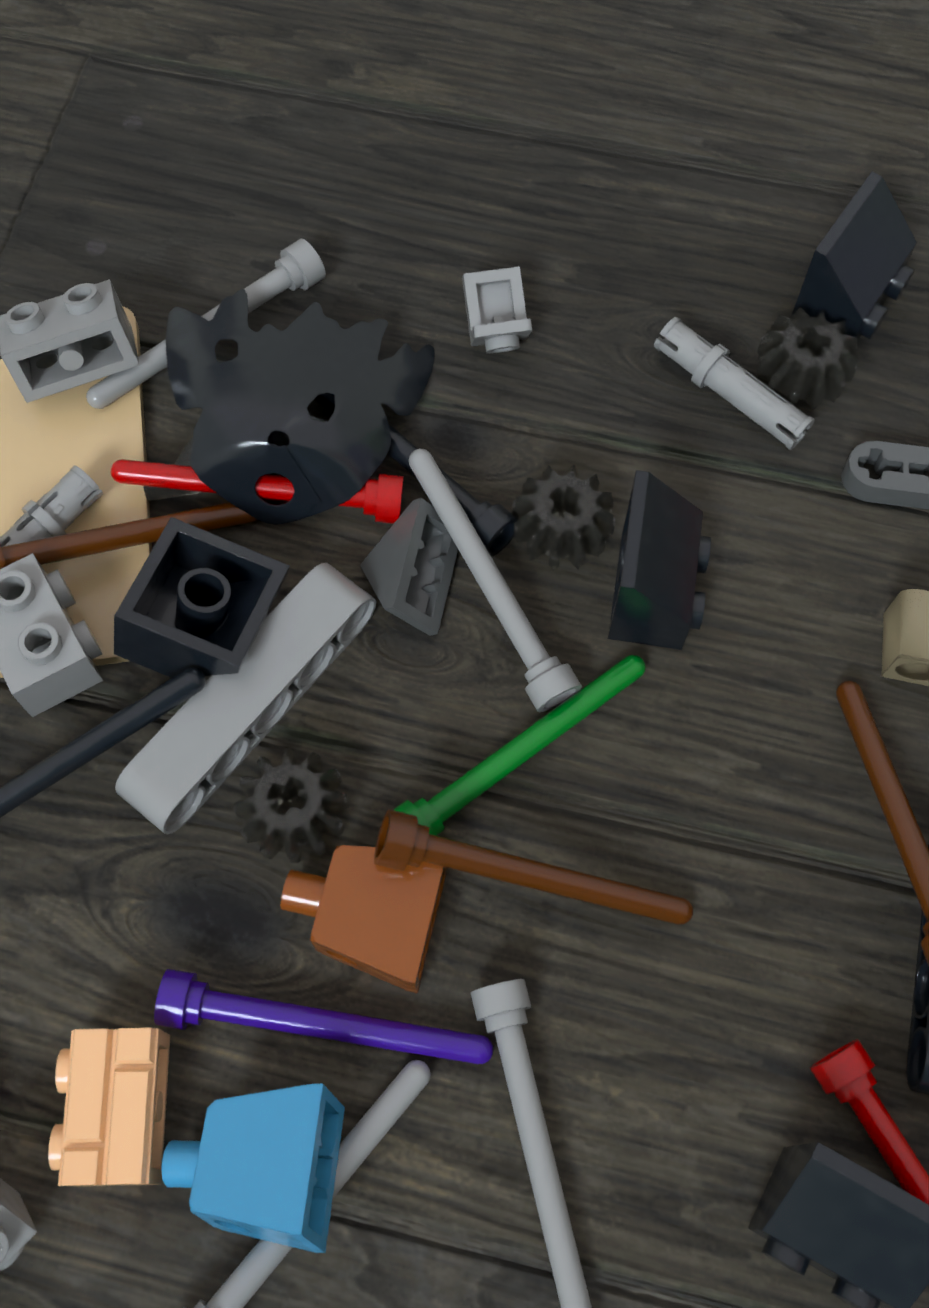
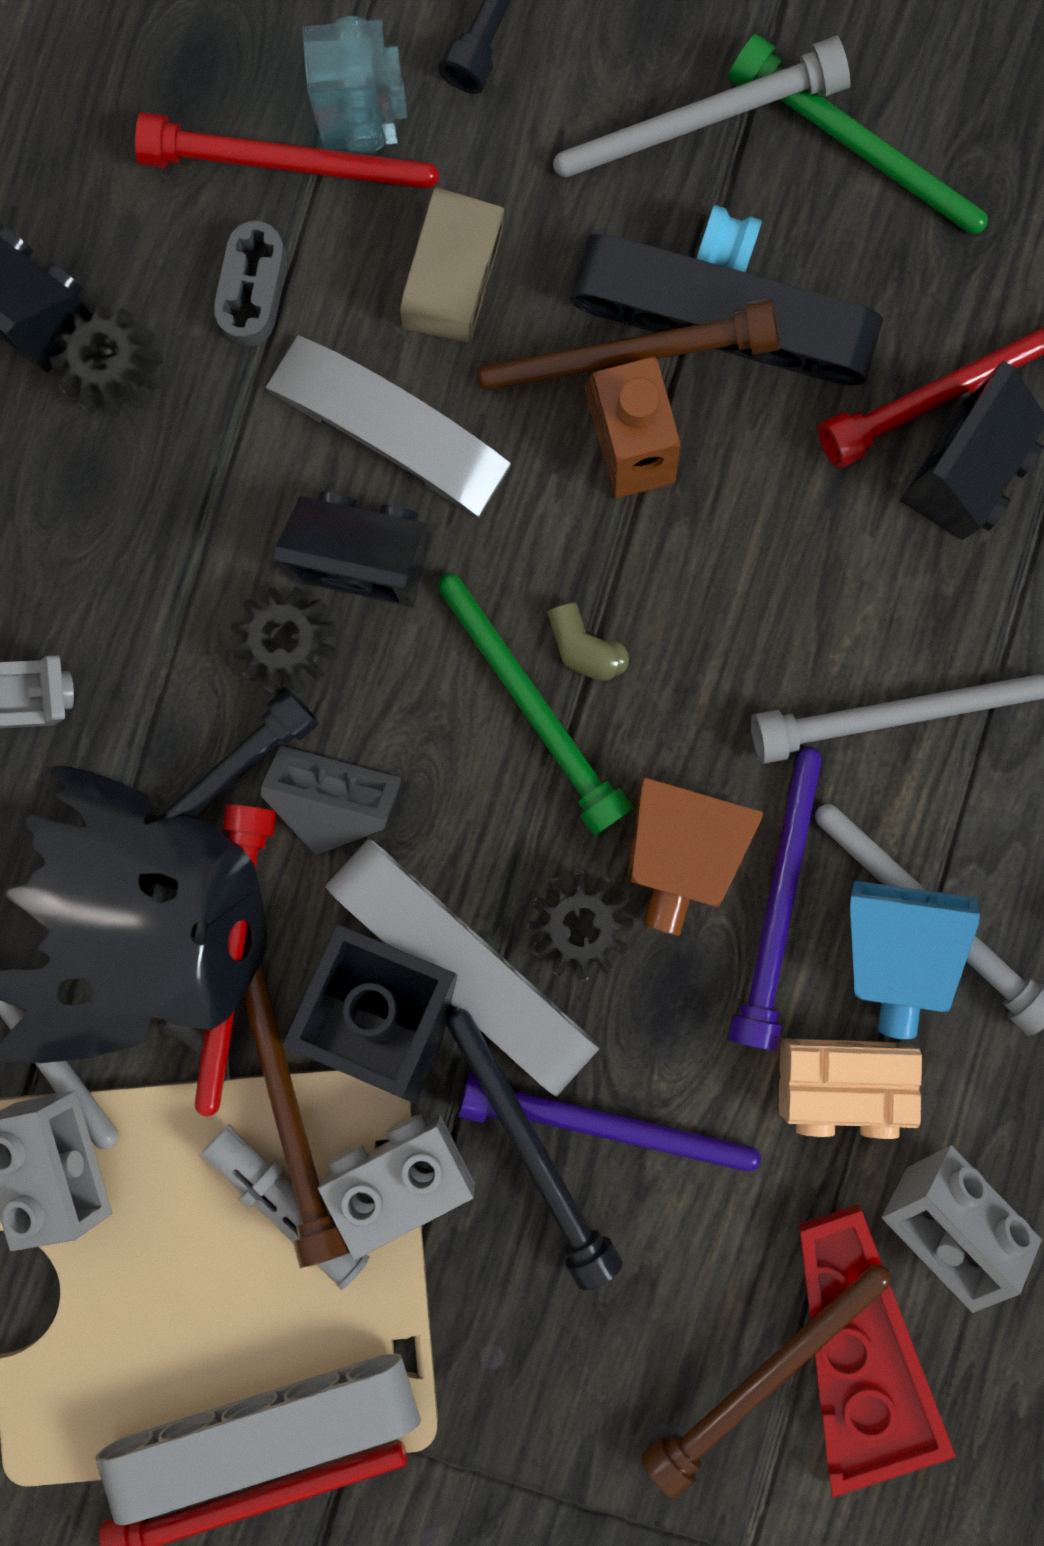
camera: 90 degrees left, 20 degrees up
reddish brown piece [374,809,693,925] -> none
light grey piece [409,449,582,712] -> none
light grey pin [654,317,815,450] -> none
none -> light grey slope [265,335,511,519]
none -> dark purple piece [458,1068,761,1172]
none -> olive arm [547,602,629,681]
none -> dark orange torso [584,357,680,499]

